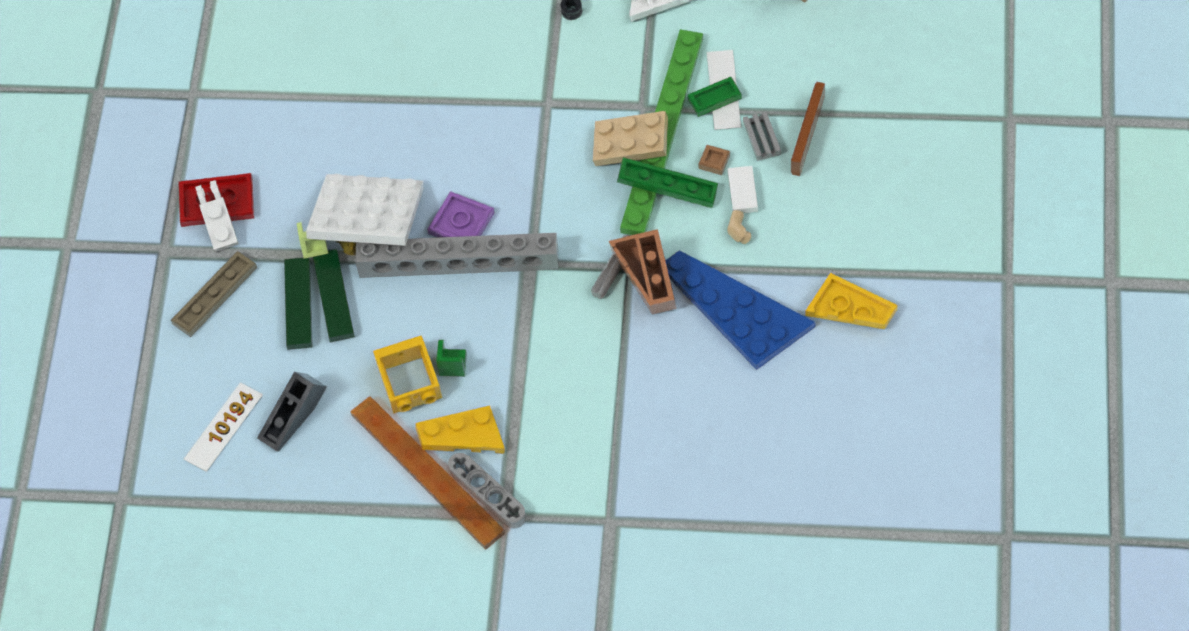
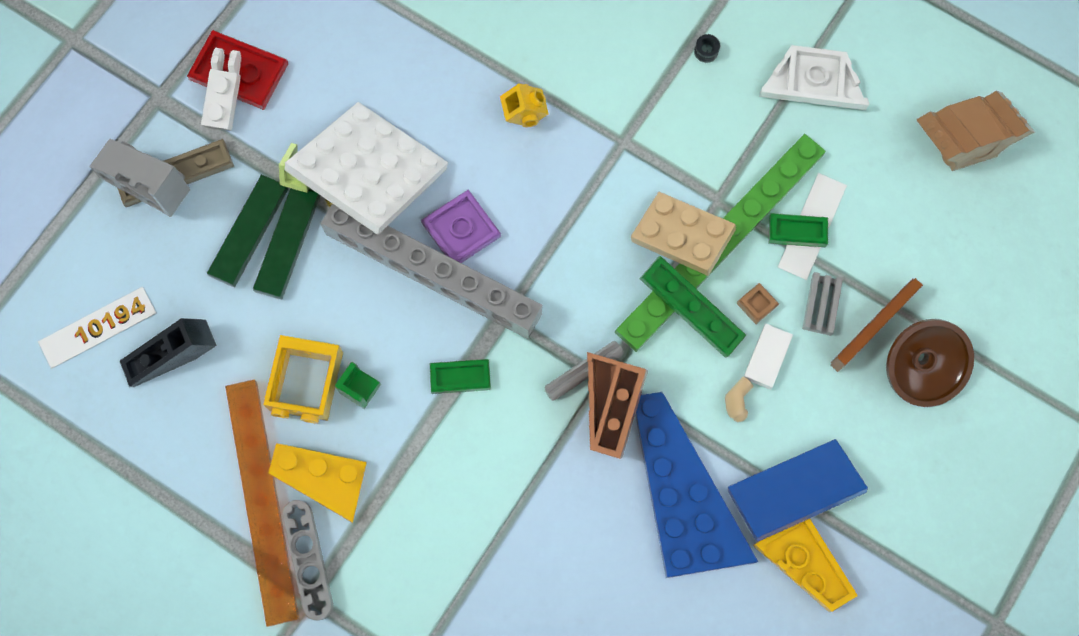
camera: 20 degrees right, 15 degrees up
none -> light grey wedge [90,139,190,217]
none -> green tile [430,359,491,394]
none -> yellow brick [500,83,549,128]
none -> blue tile [728,439,868,542]
none -> reddish brown dish [886,319,974,407]

